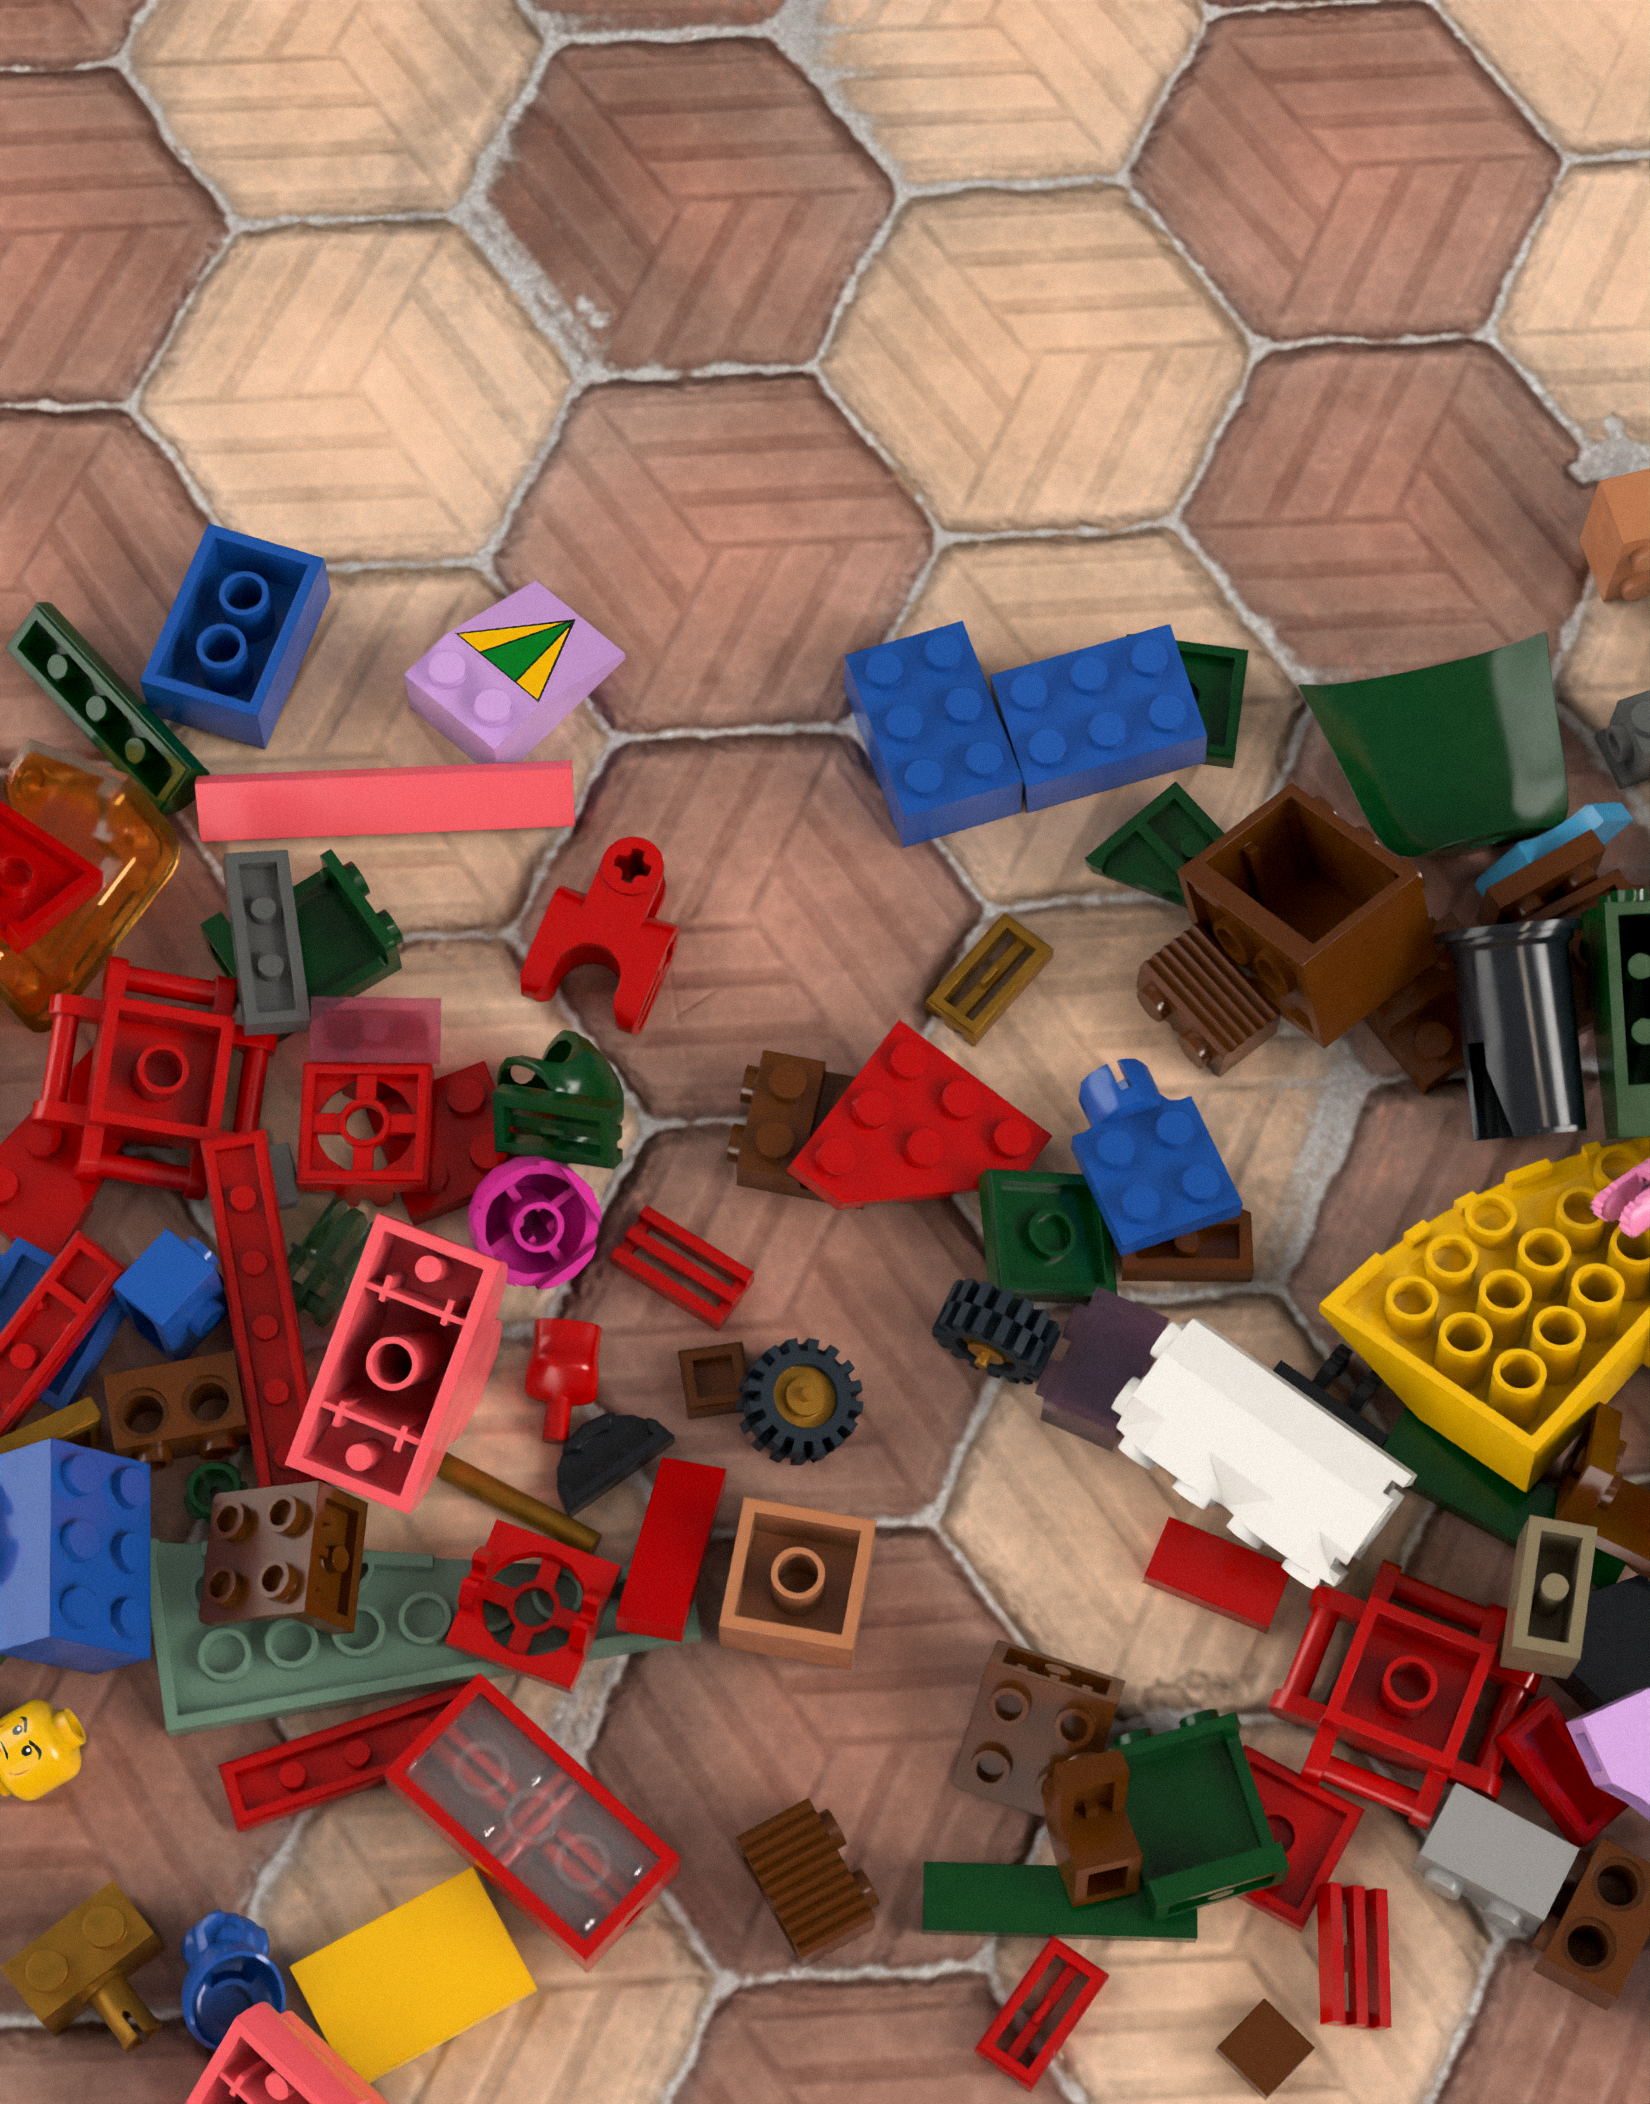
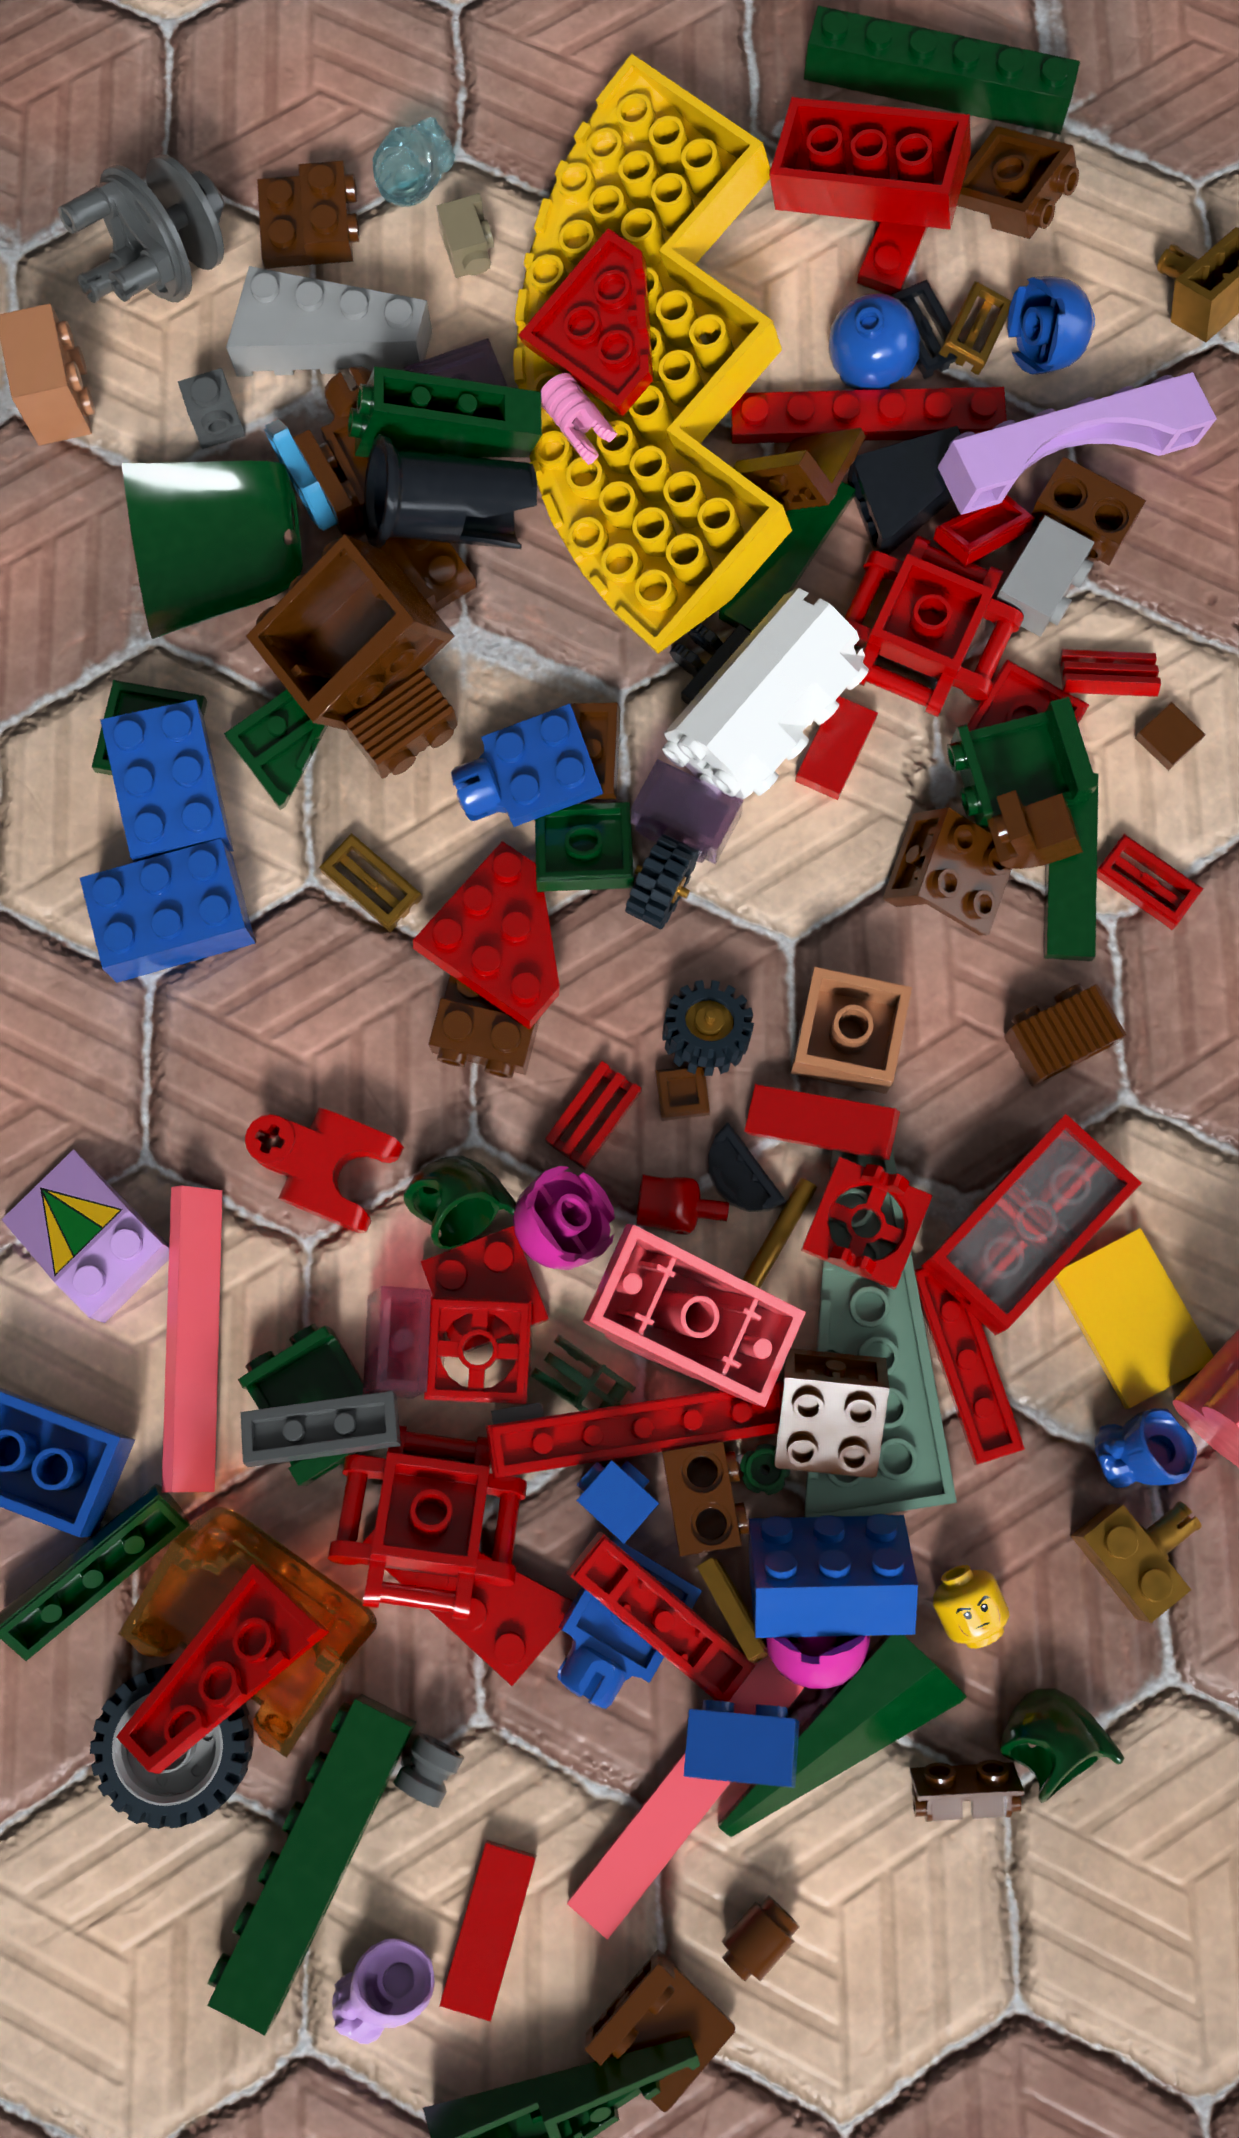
camera: 85 degrees left, 10 degrees up
dark green tile [492,1083,623,1169] -> none
dark tan brick [1500,1515,1598,1679] -> none

